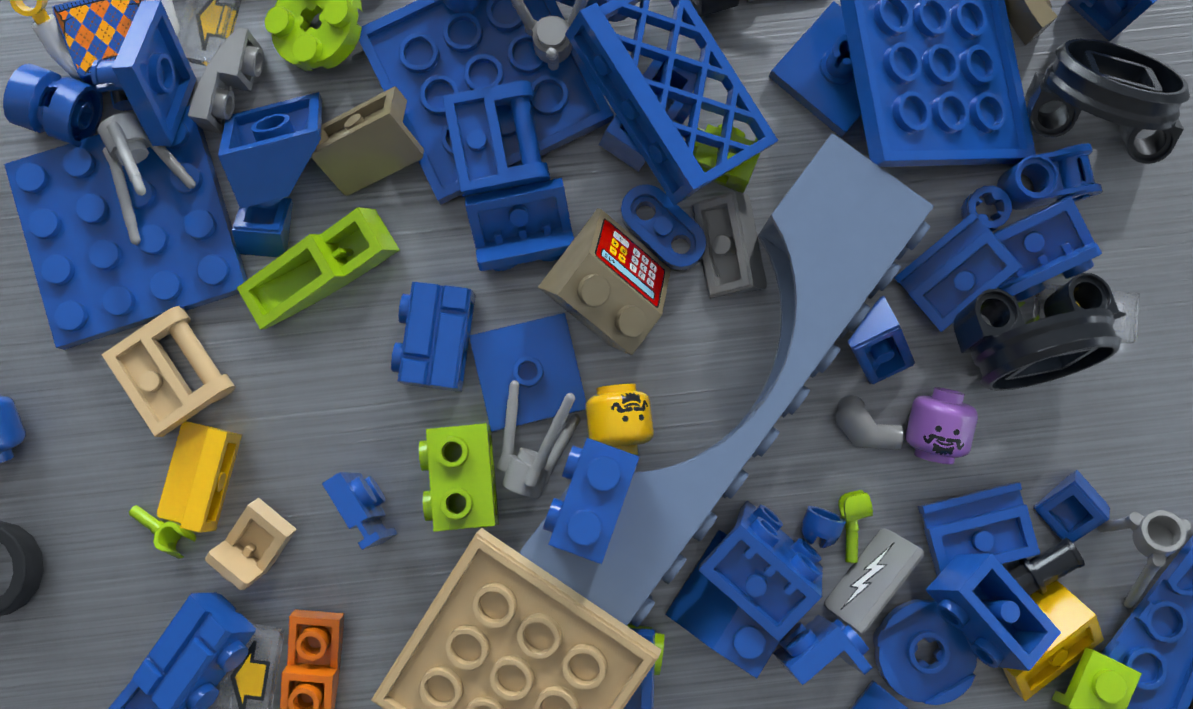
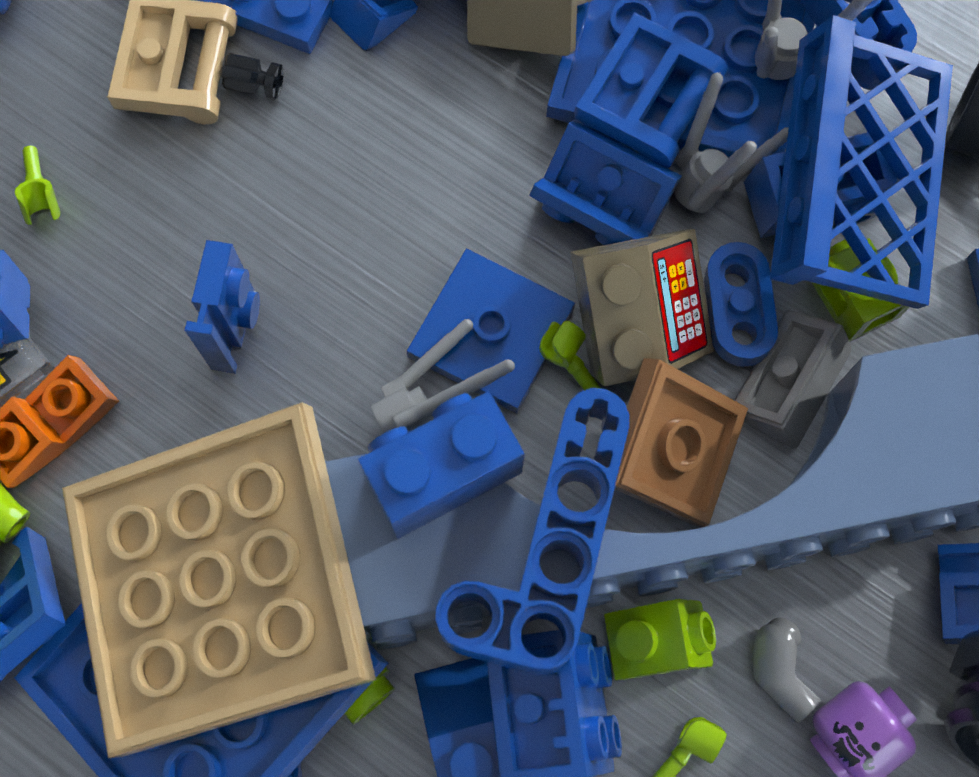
camera: 40 degrees right, 10 degrees down
yellow panel [157,421,242,533] -> none
tan bracket [205,498,297,590] -> none
lime slope [237,207,400,330] -> none
blue brick [391,282,476,392] -> none
lime brick [419,423,499,532] -> none
yellow head [586,384,654,455] -> none
blue hinge [801,506,846,548] -> none
blue slope [848,296,915,384] -> none
none -> black piece [220,53,284,99]
none -> blue beam [436,388,629,675]
none -> lime hand [539,321,601,391]
none -> lime bracket [604,599,716,681]
none -> medium nougat tile [614,358,748,527]
none -> light grey plant [674,72,789,213]

